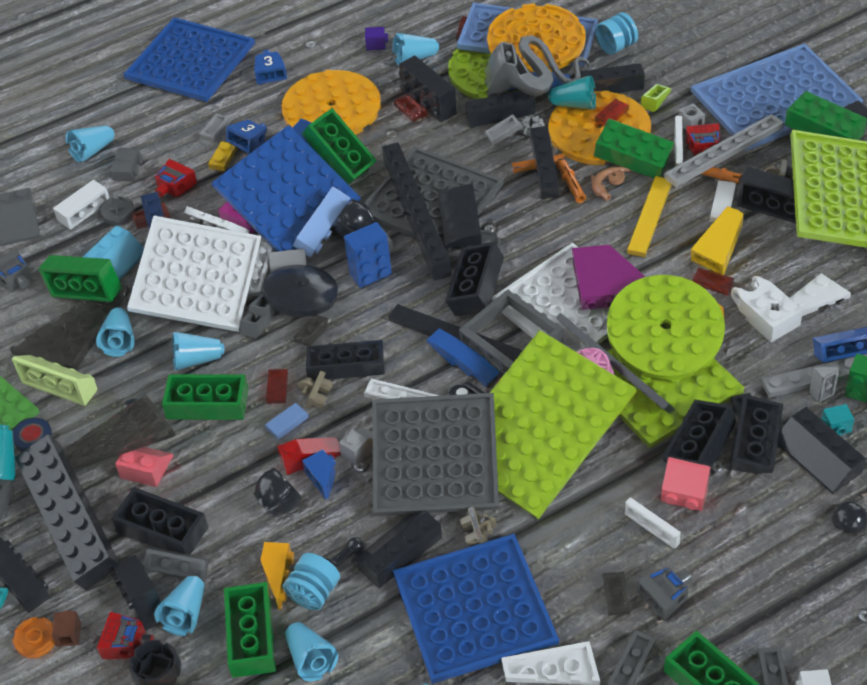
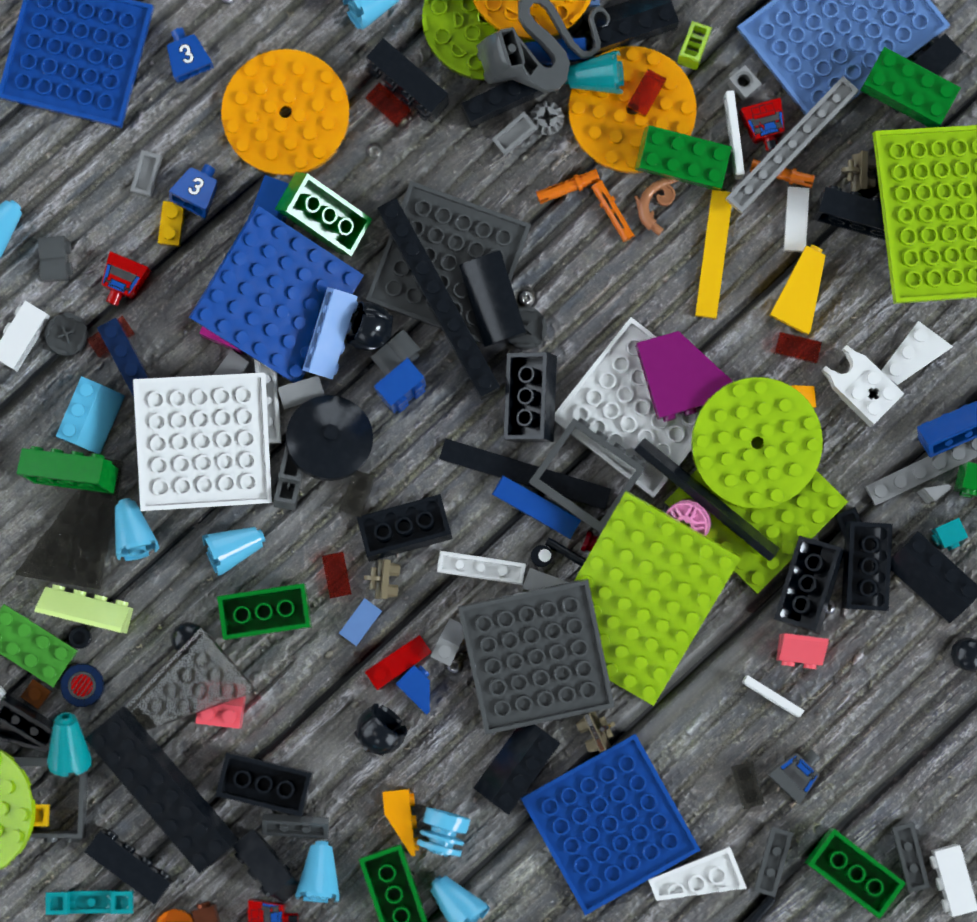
camera: 15 degrees left, 35 degrees up
white wing [184,206,250,233] -> none
black piece [324,537,364,569] -> none
black brick [530,126,559,199] -> none
none -> black tile [69,627,92,649]

